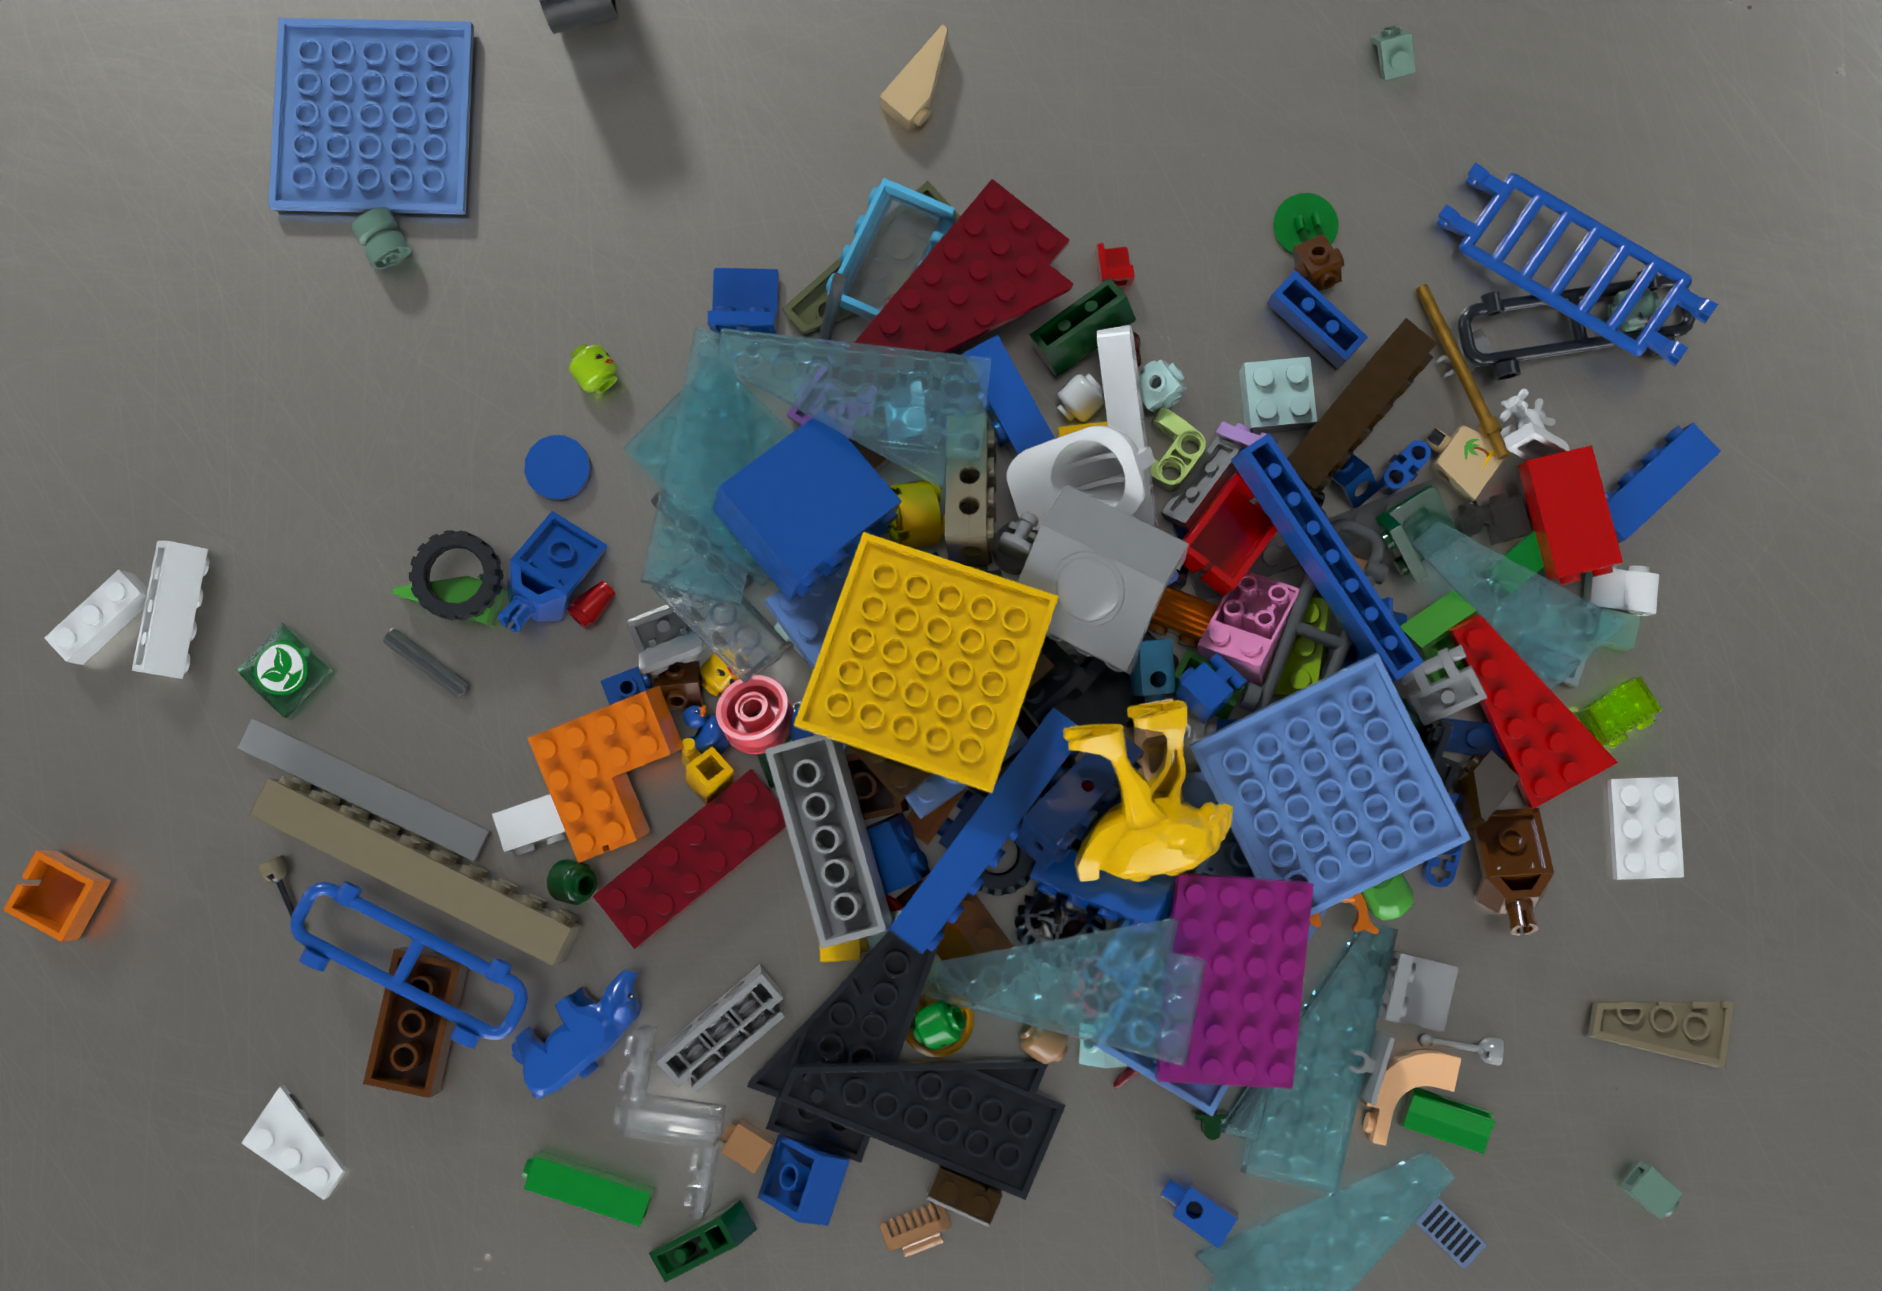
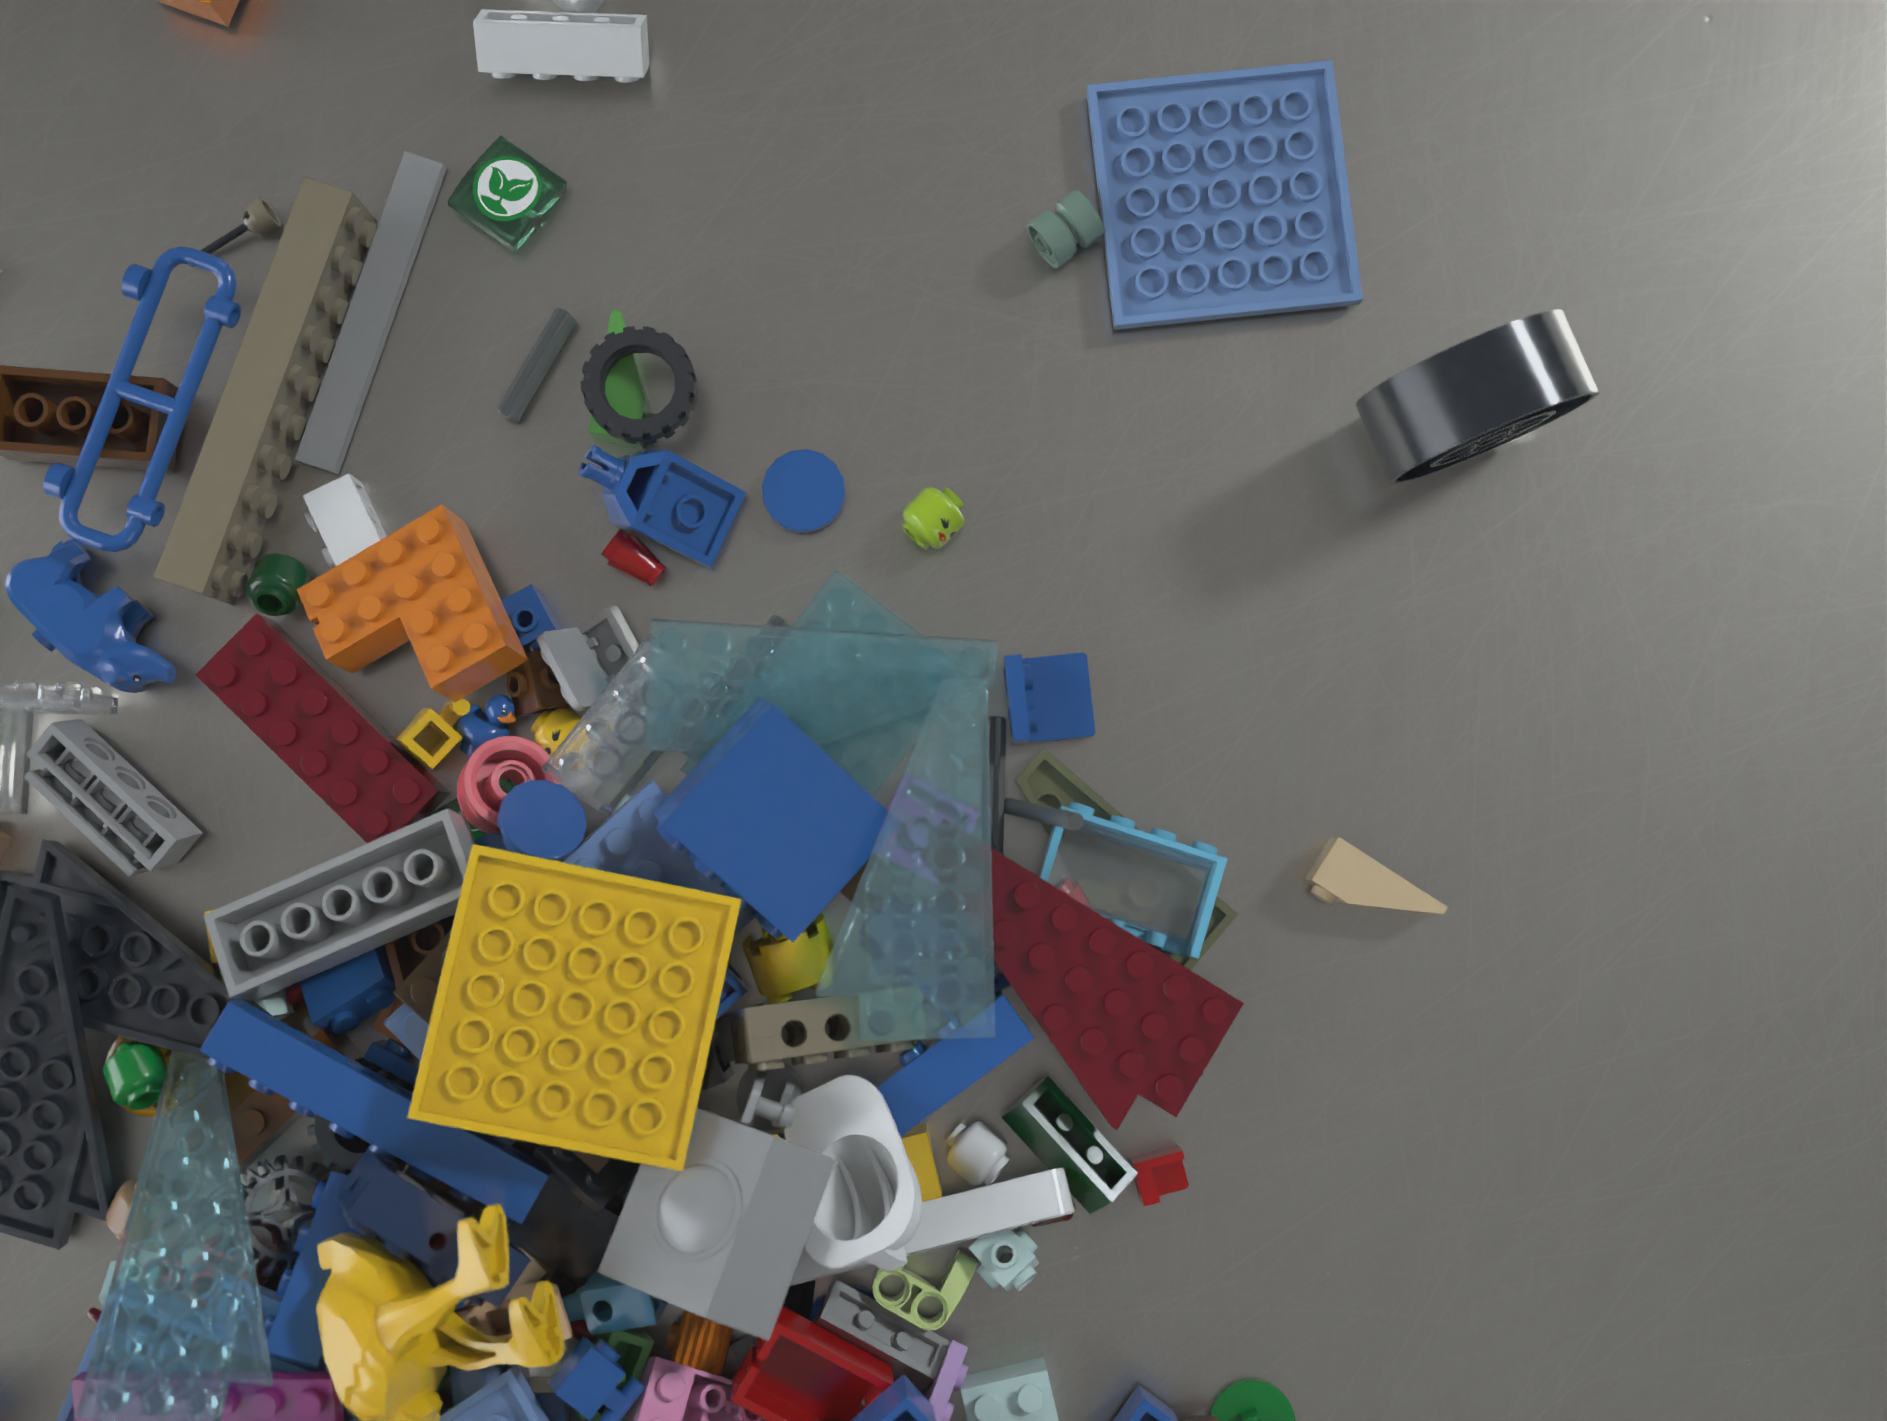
camera: 75 degrees right, 0 degrees up
none -> blue tile [496,780,587,861]

